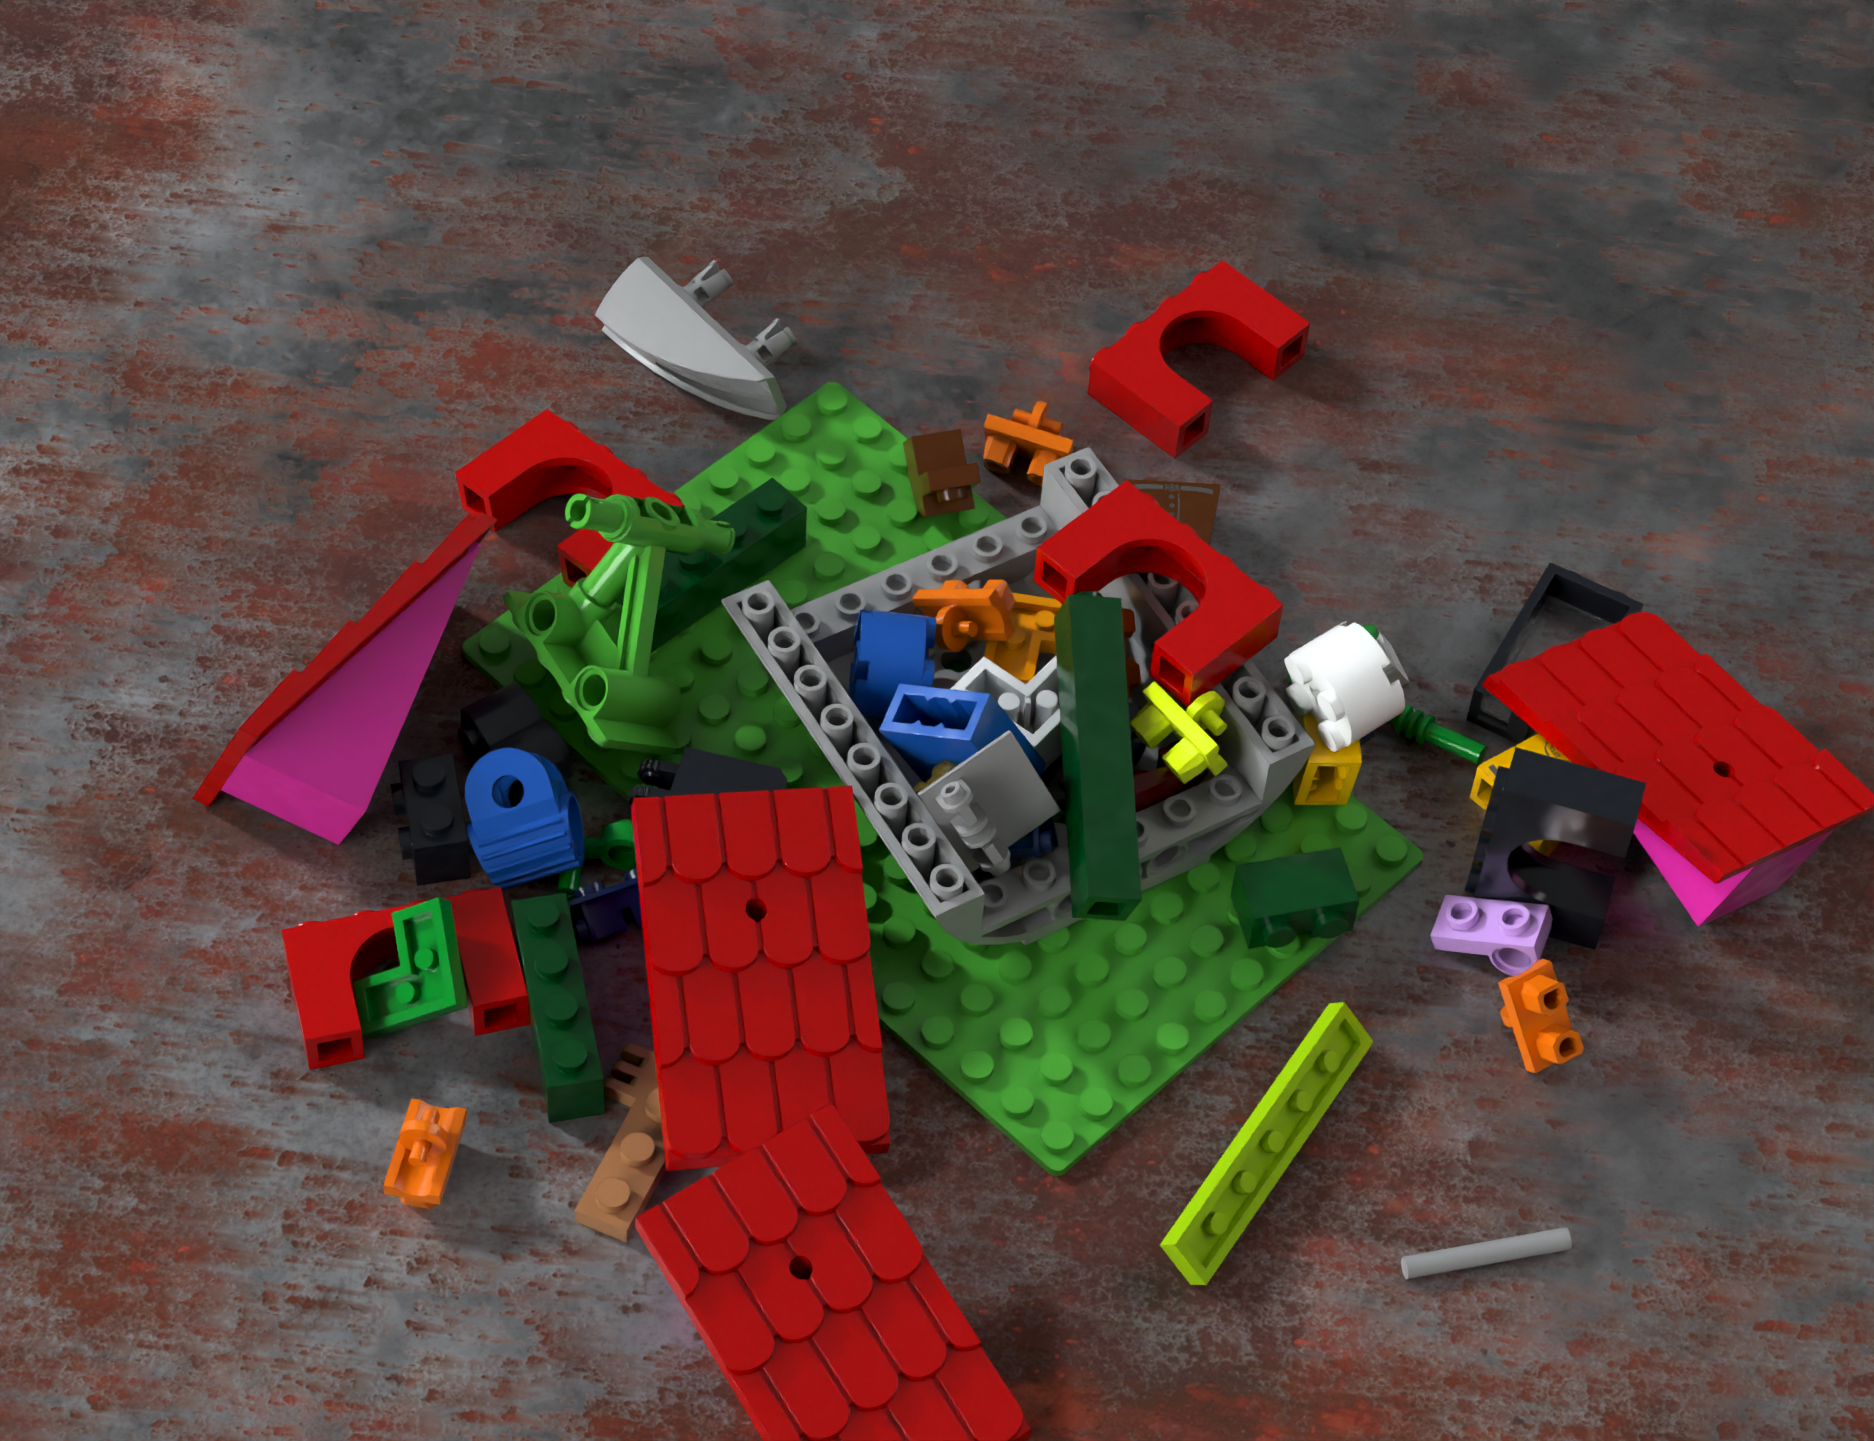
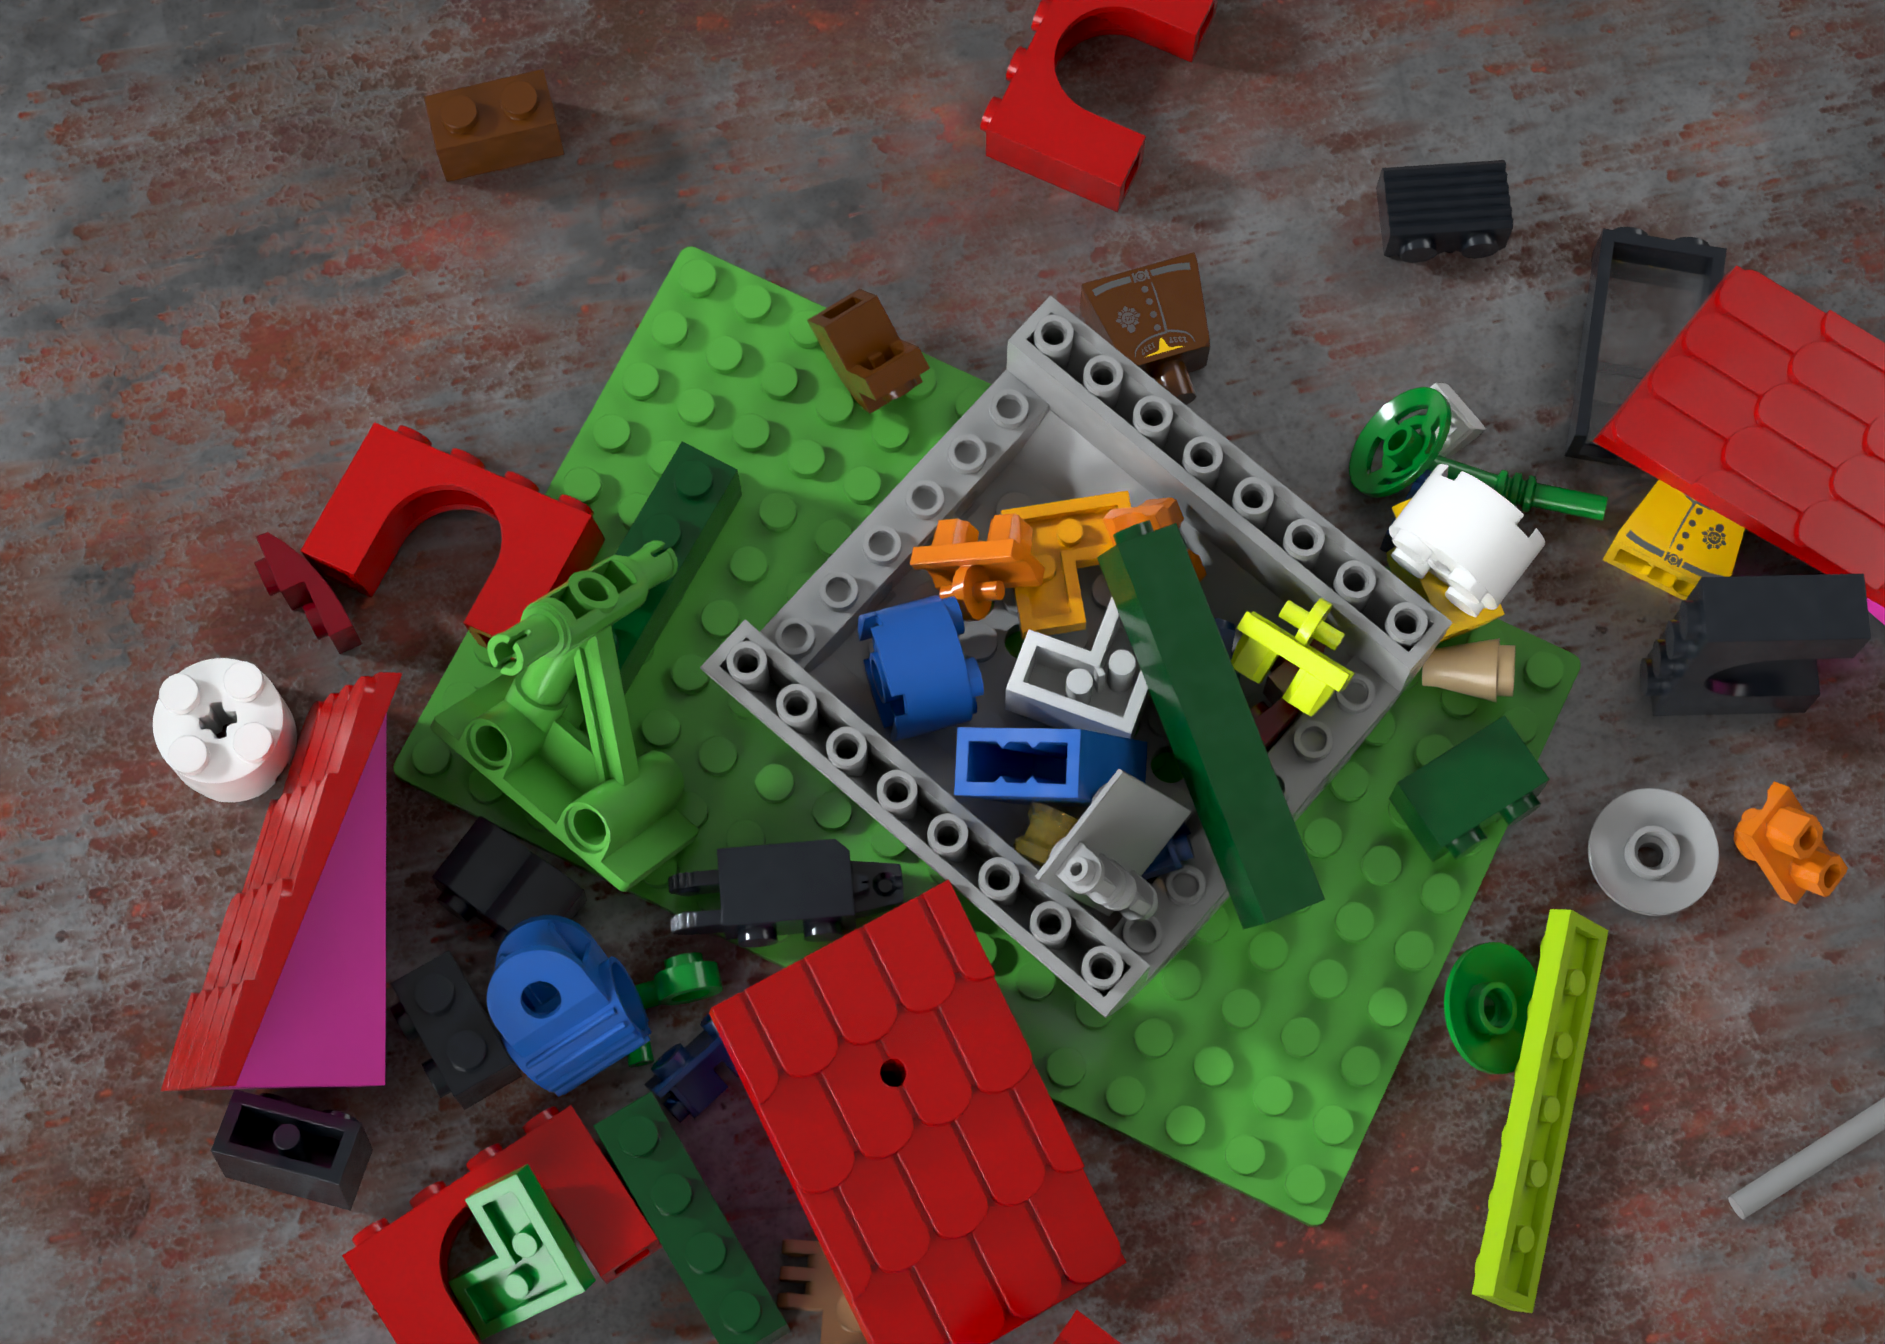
camera: 15 degrees left, 20 degrees up
light grey piece [595,257,797,420] -> none
orange hips [983,401,1074,486] -> none
red arch [1033,480,1283,707] -> none
lavender plate [1430,895,1553,976] -> none
none -> white brick [153,658,297,802]
none -> black brick [211,1089,373,1211]
none -> dark red slope [254,532,363,654]
none -> reddish brown brick [423,69,565,182]
none -> black brick [1376,160,1513,263]
none -> tan cone [1422,638,1516,702]
none -> green dish [1444,942,1537,1074]
none -> light grey dish [1588,788,1719,916]

